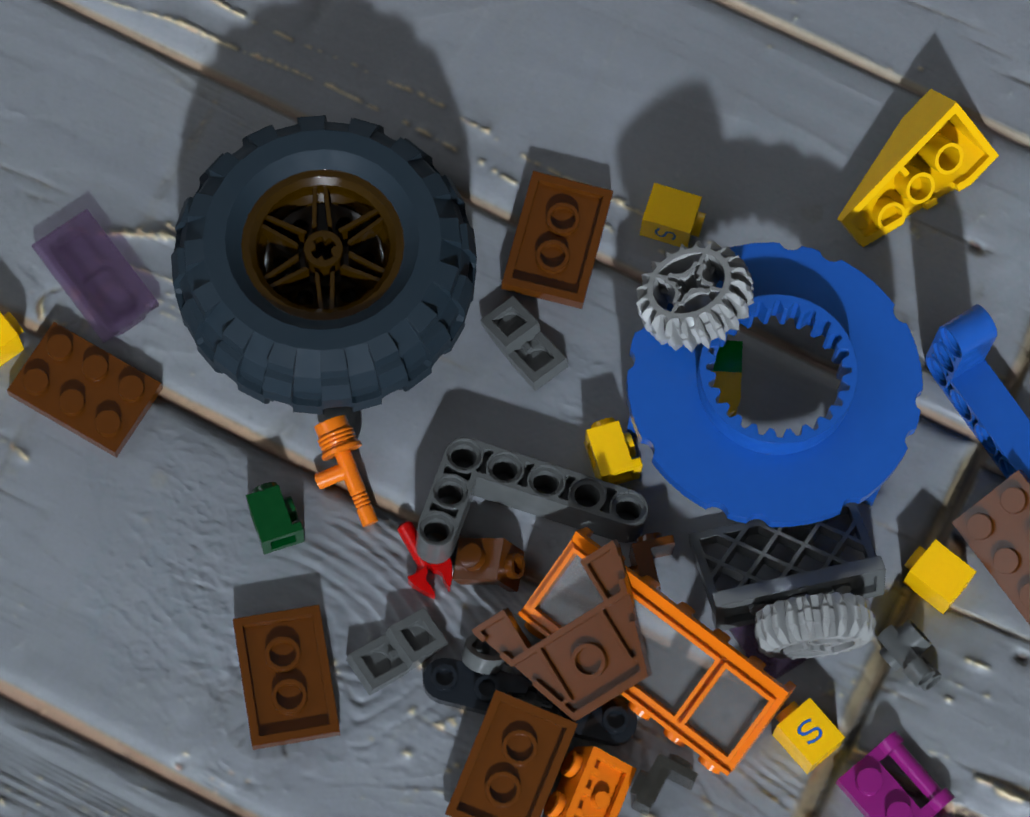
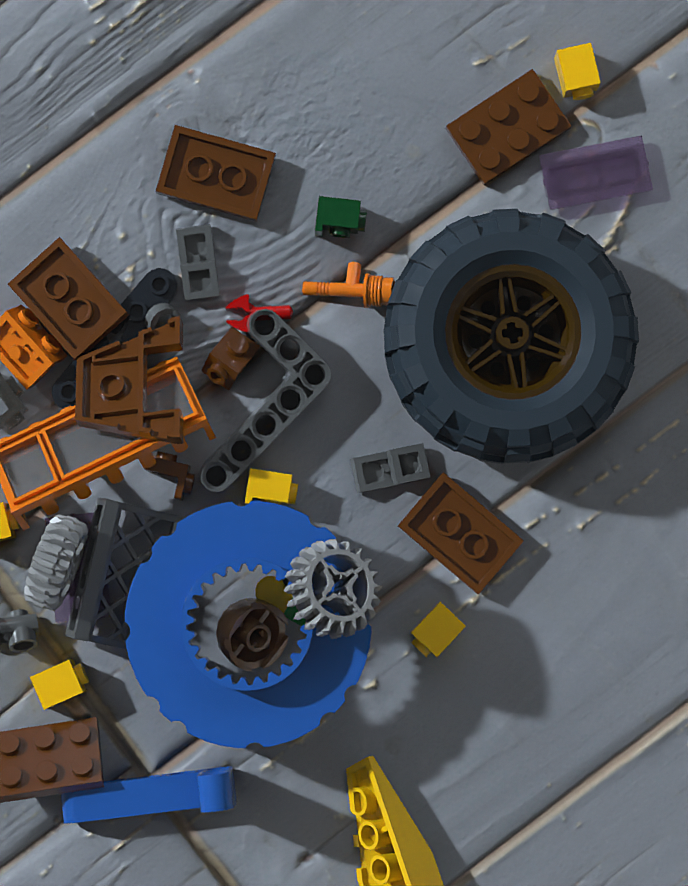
camera: 120 degrees right, 15 degrees up
none -> medium nougat cylinder [216,598,288,671]

